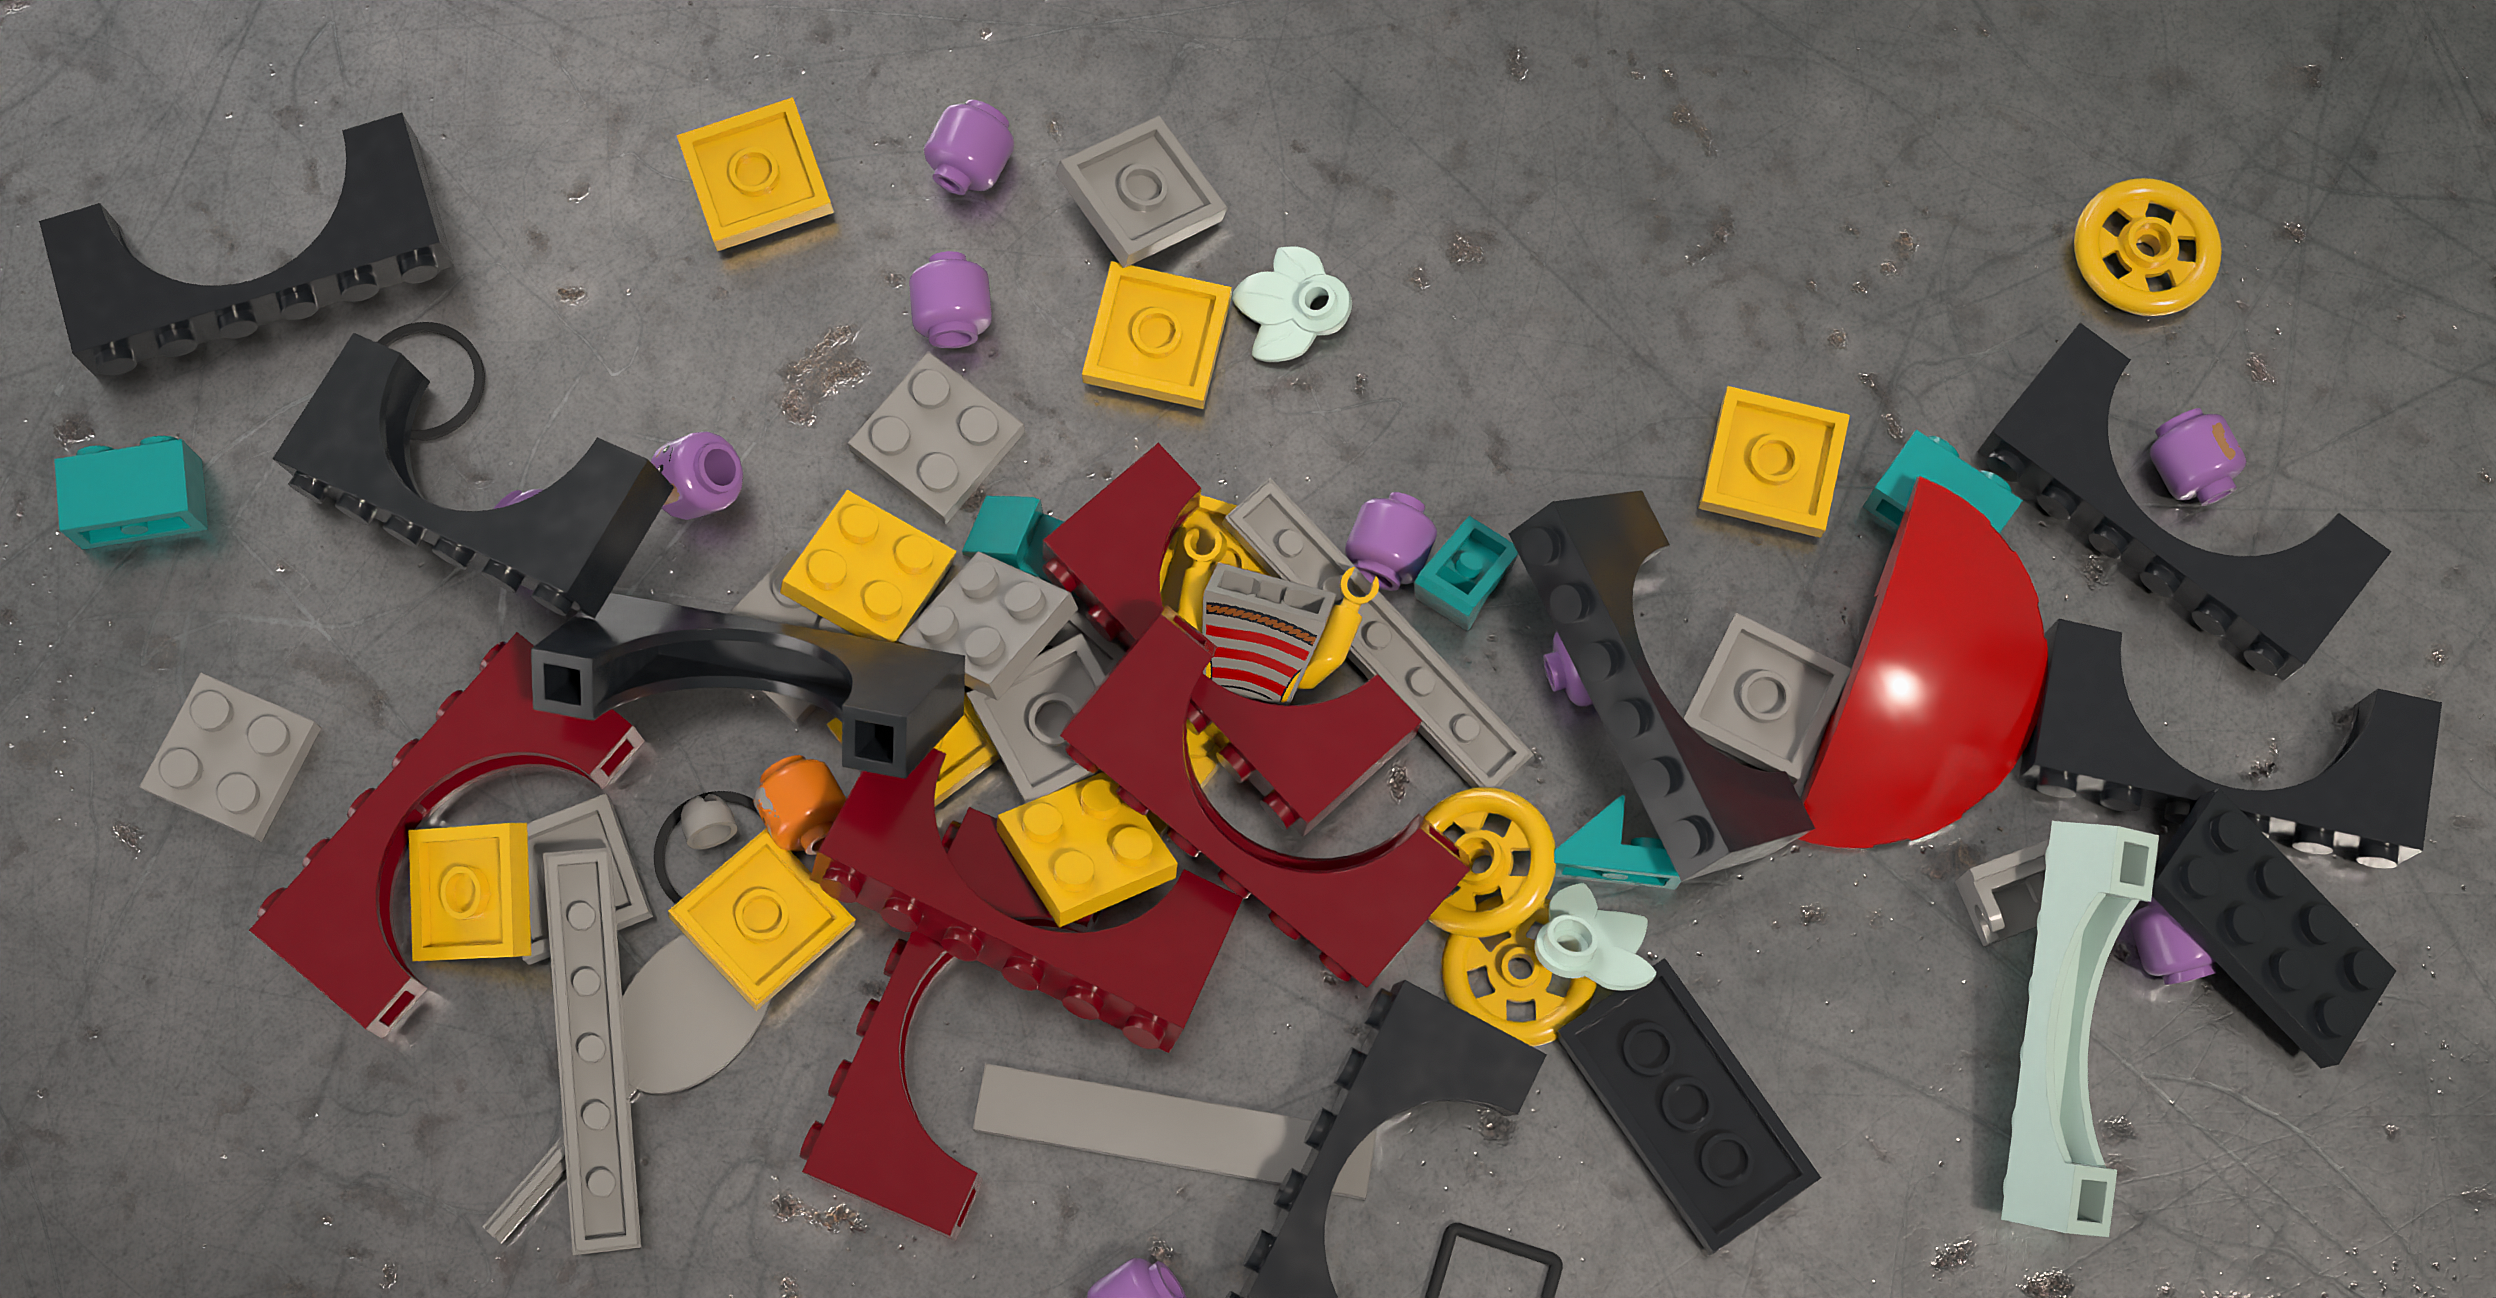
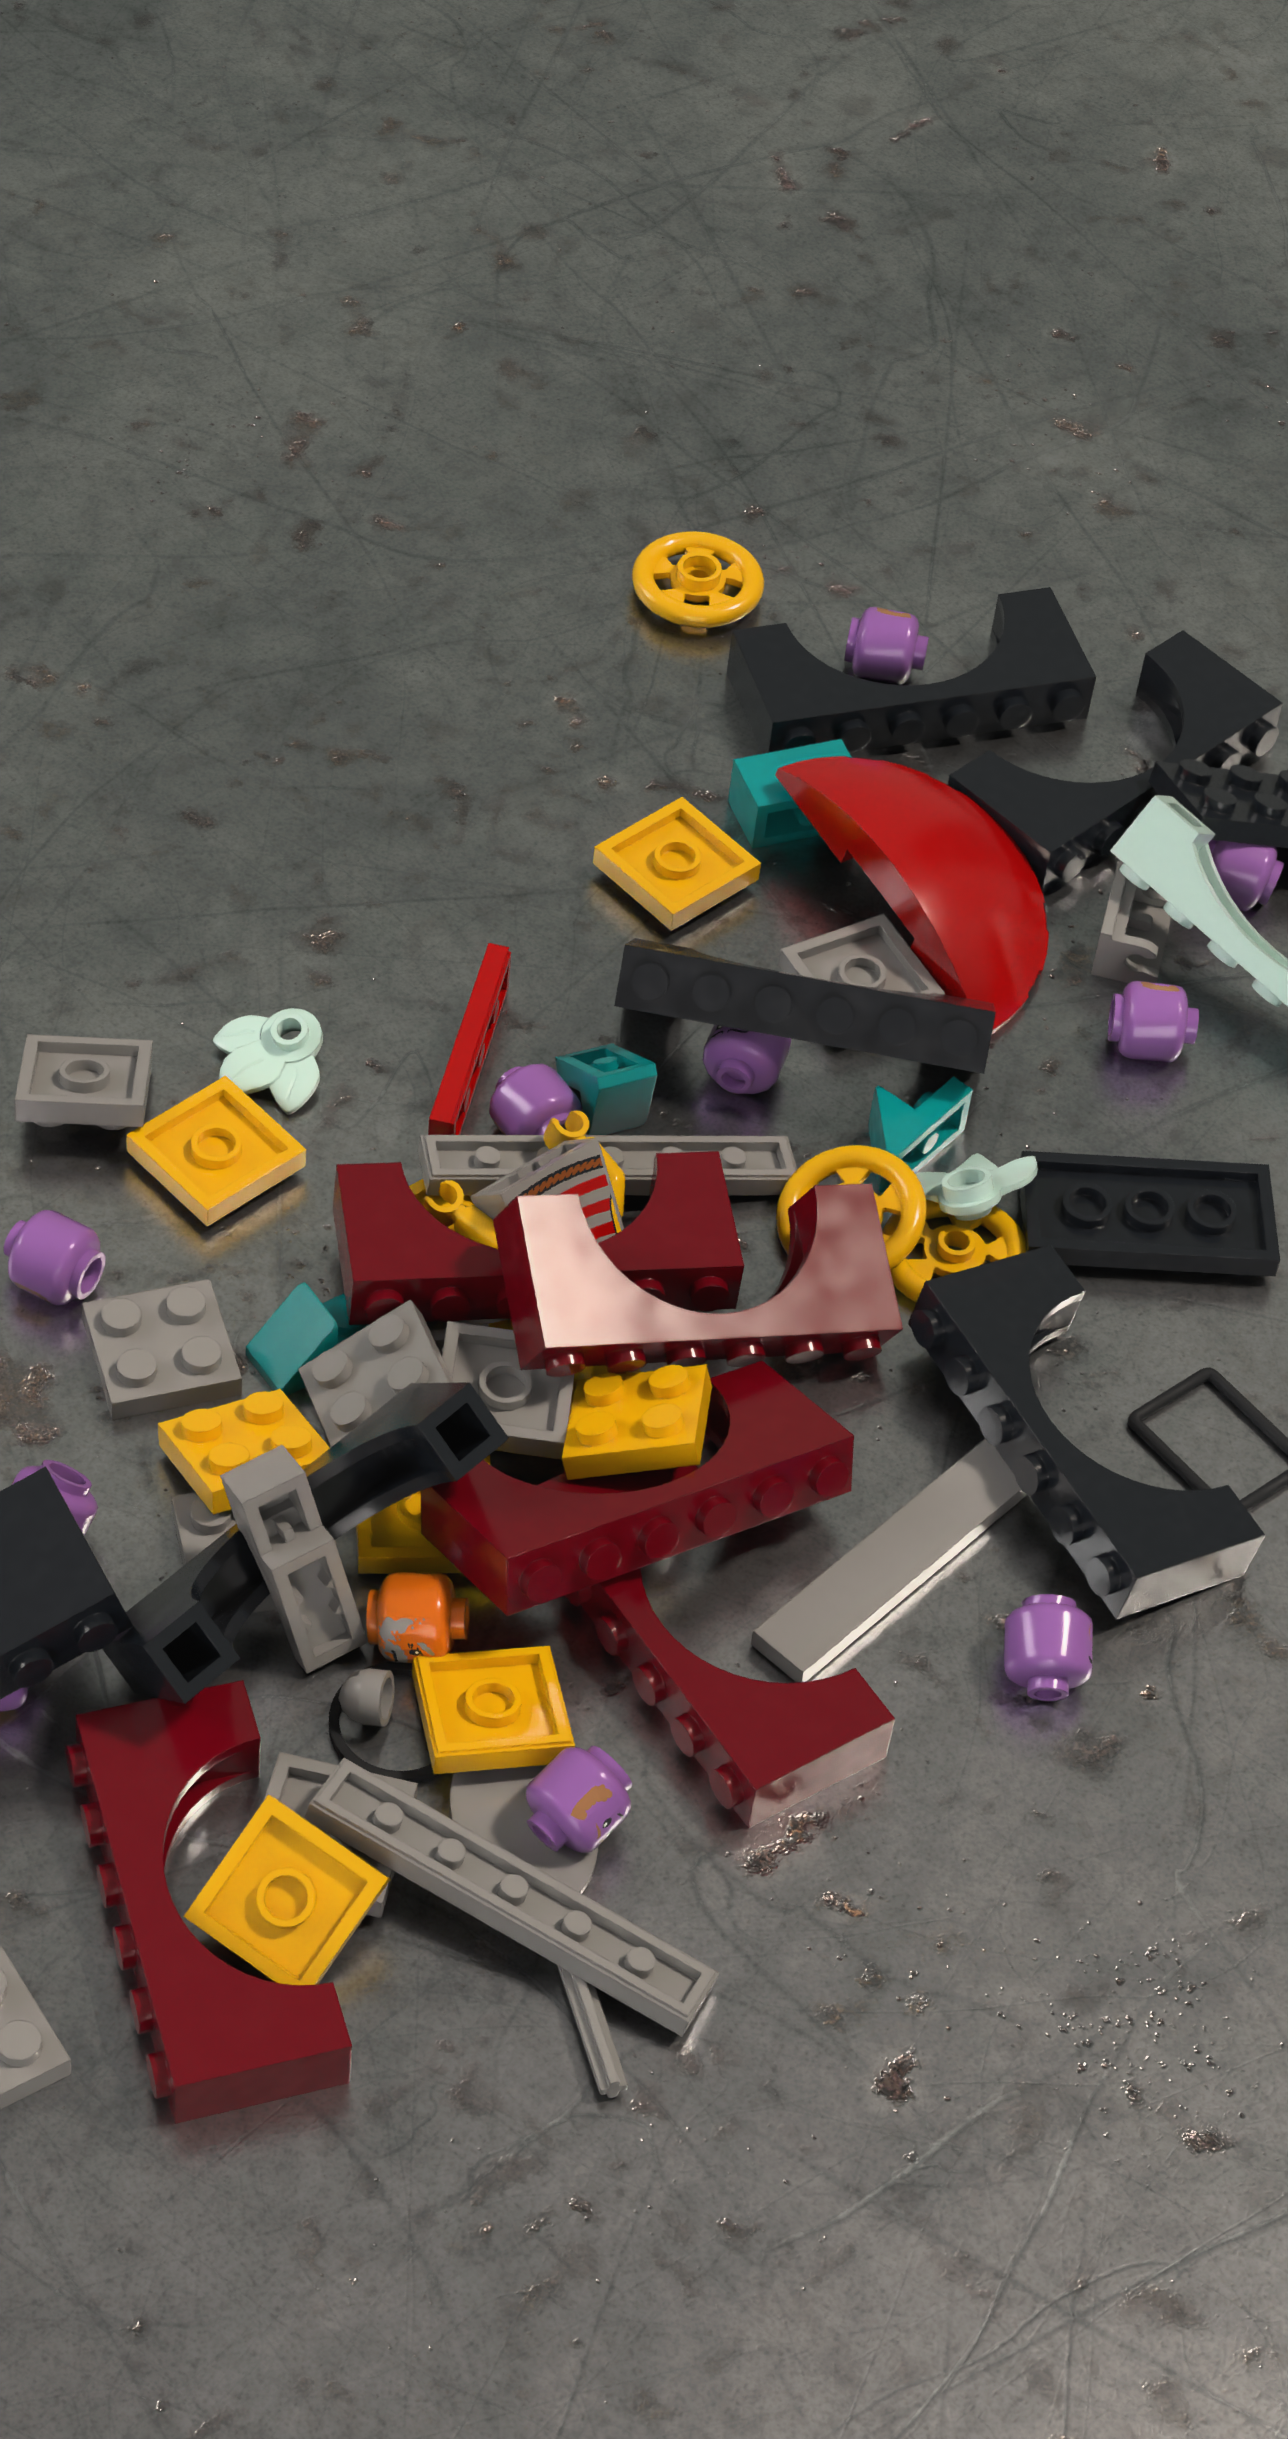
camera: 60 degrees left, 25 degrees down
none -> light grey slope [220,1445,368,1673]
none -> red tile [428,943,511,1135]
none -> medium lavender head [526,1746,632,1853]
none -> medium lavender head [1108,981,1199,1062]

